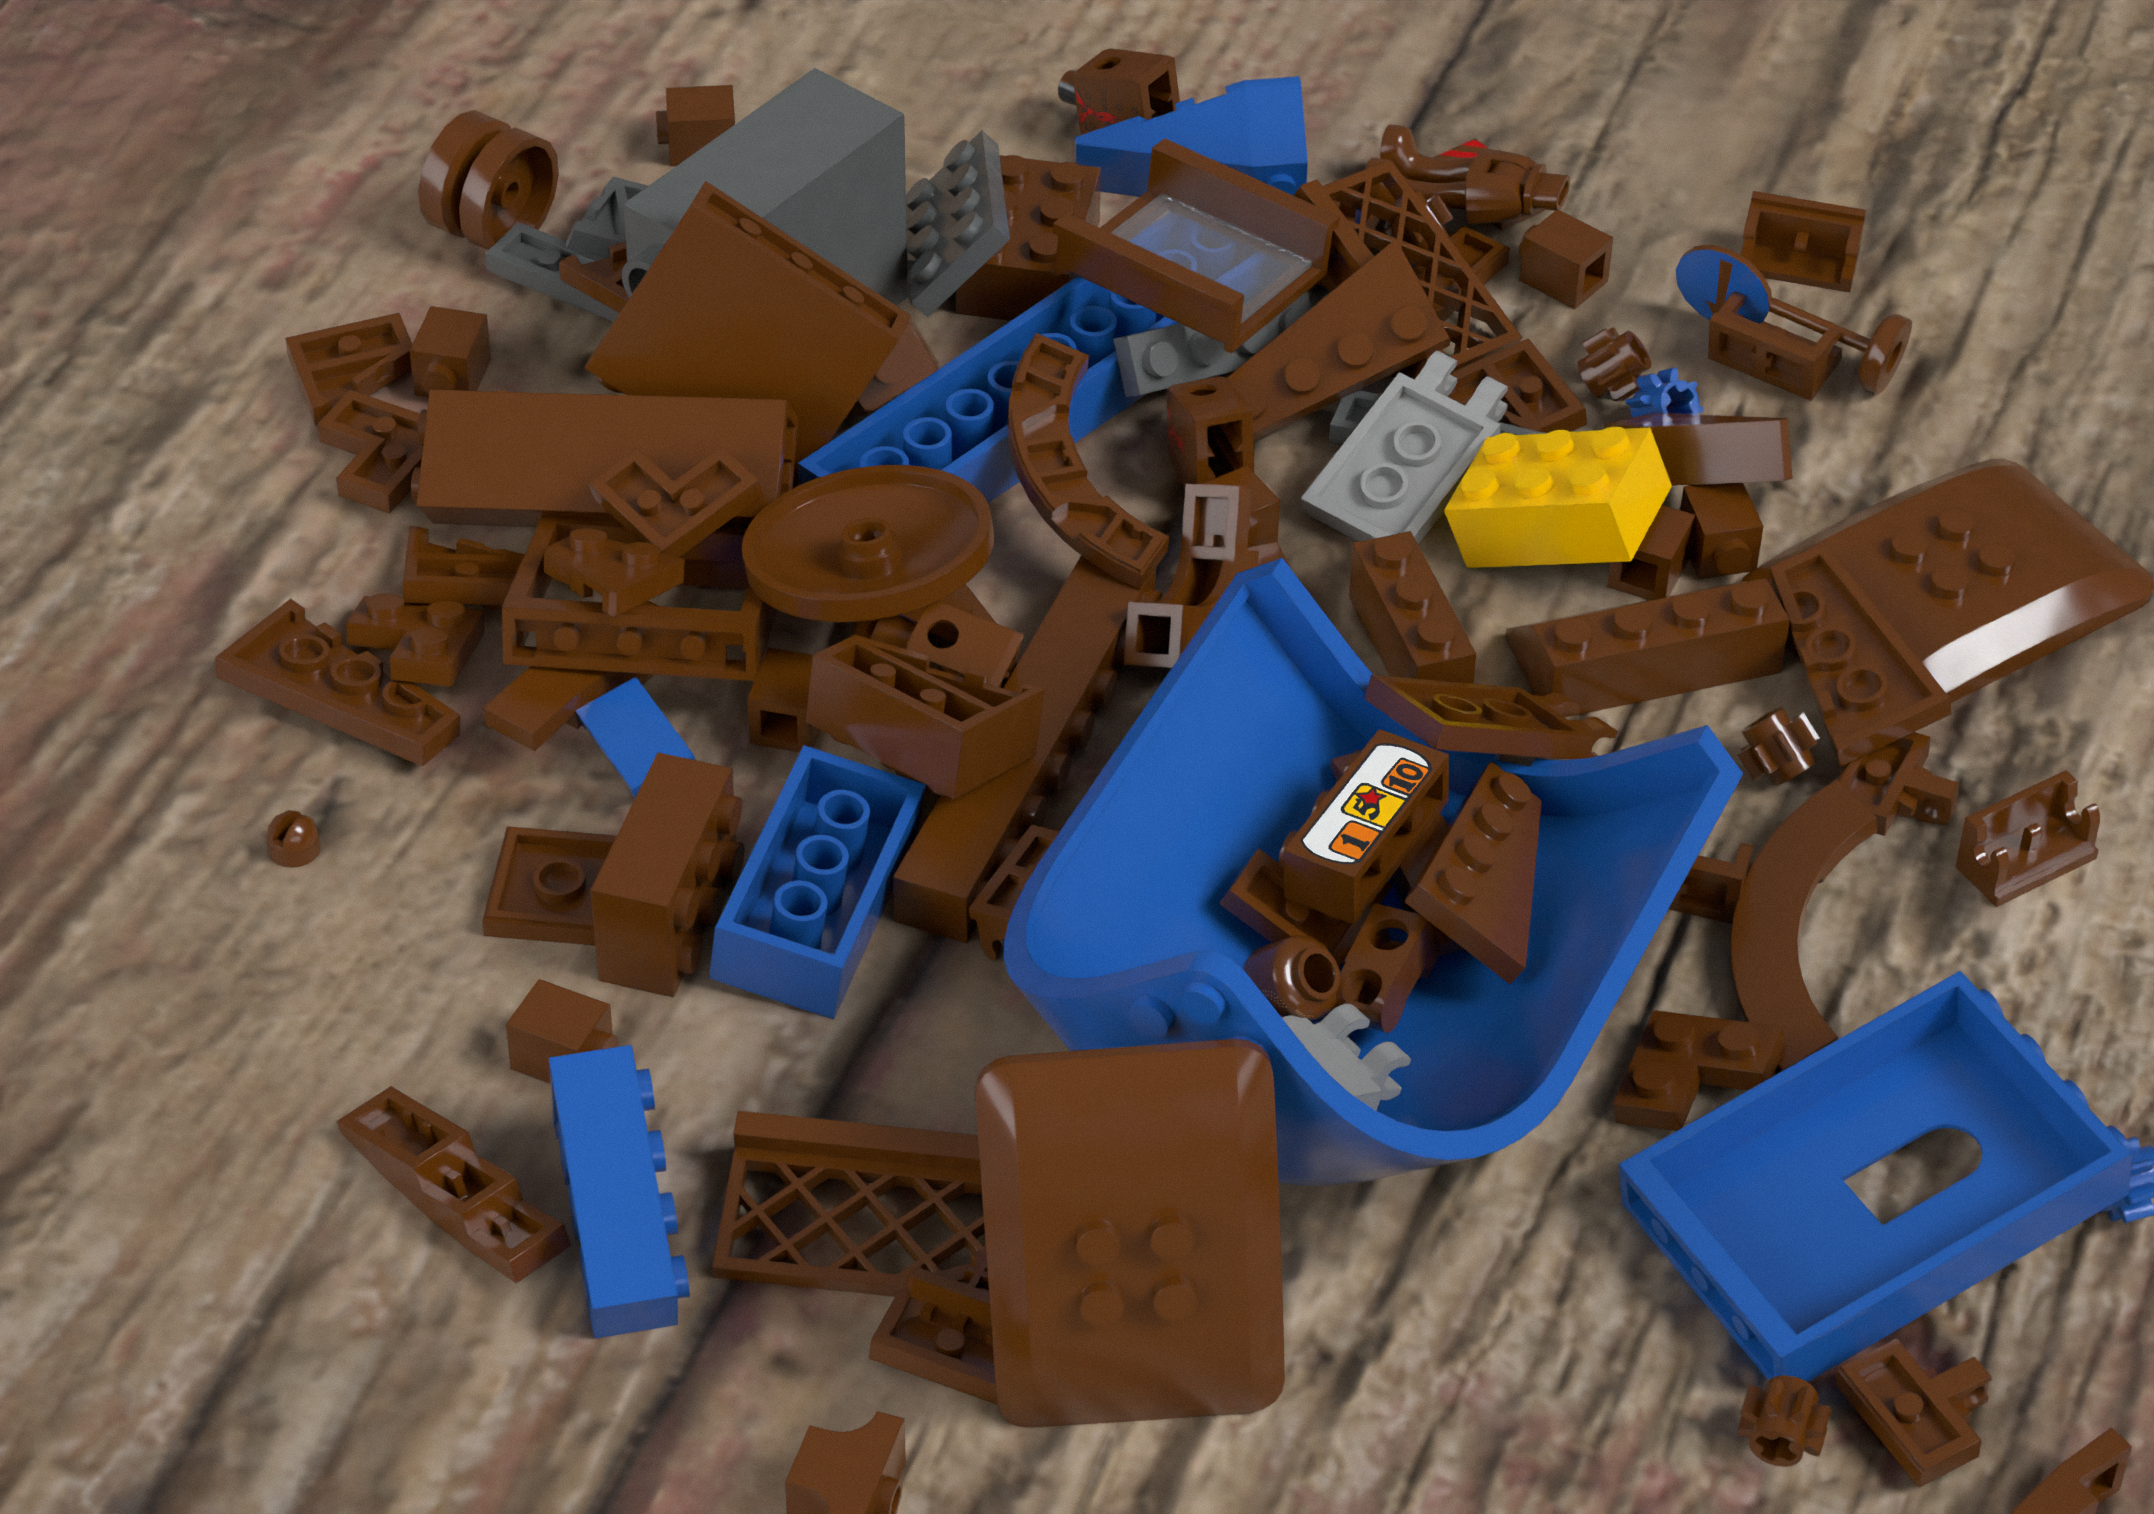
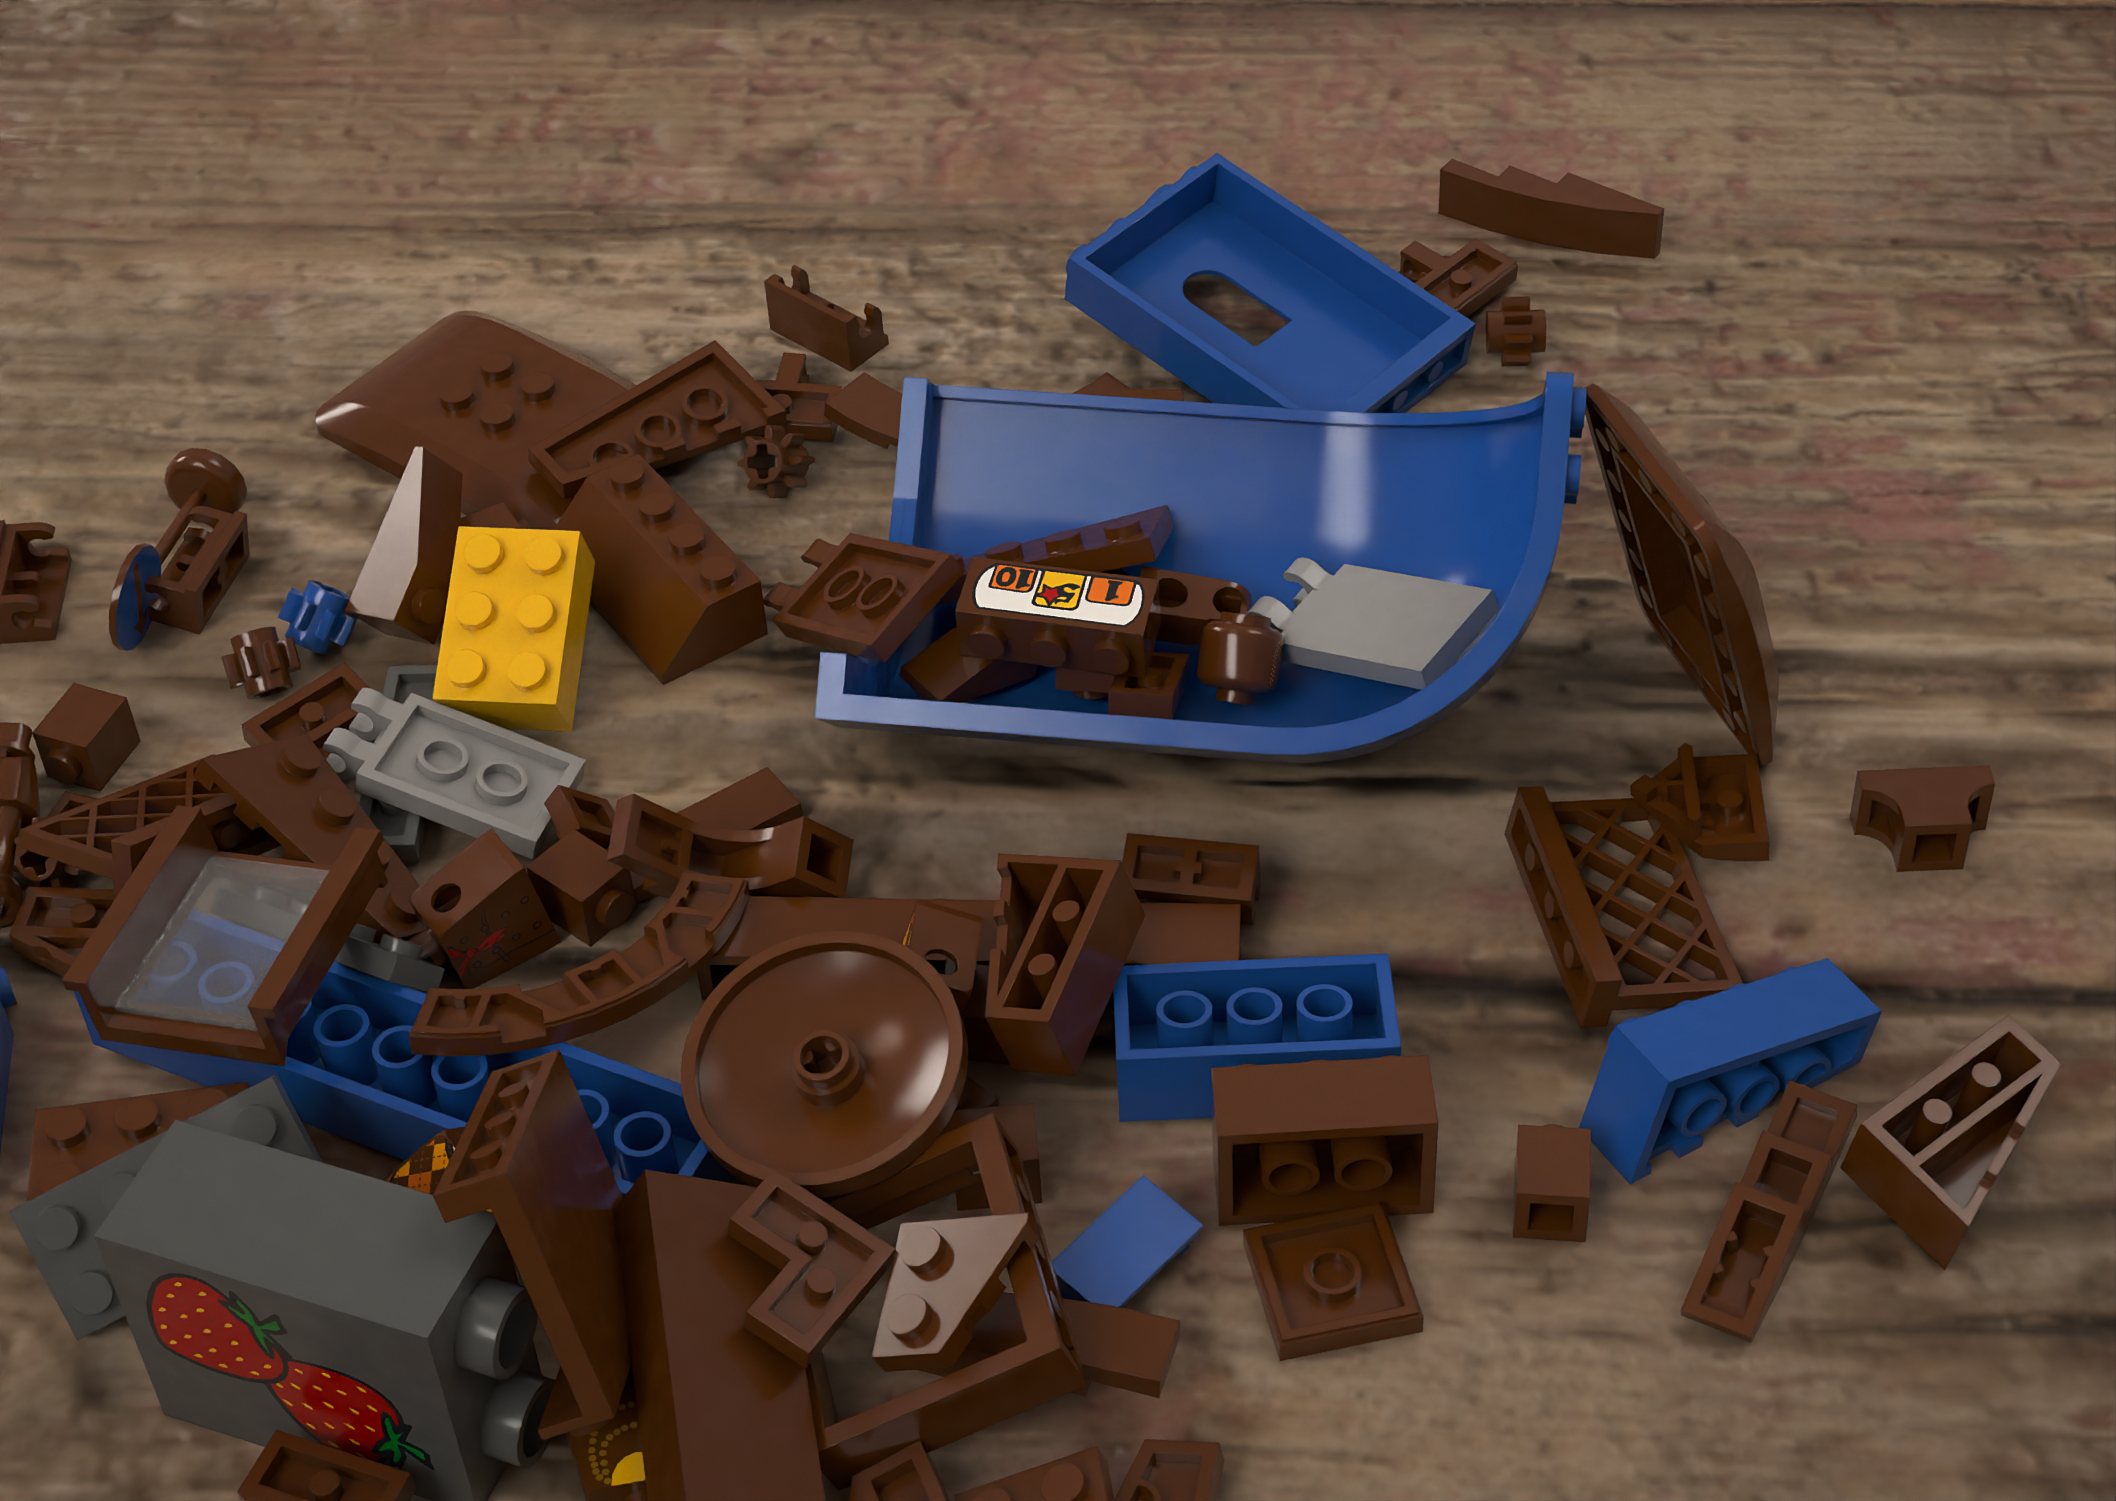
camera: 105 degrees left, 0 degrees up
reddish brown brick [1349,531,1476,684] -> none
none -> reddish brown plate [544,785,615,849]
none -> reddish brown wedge [1840,1014,2062,1270]

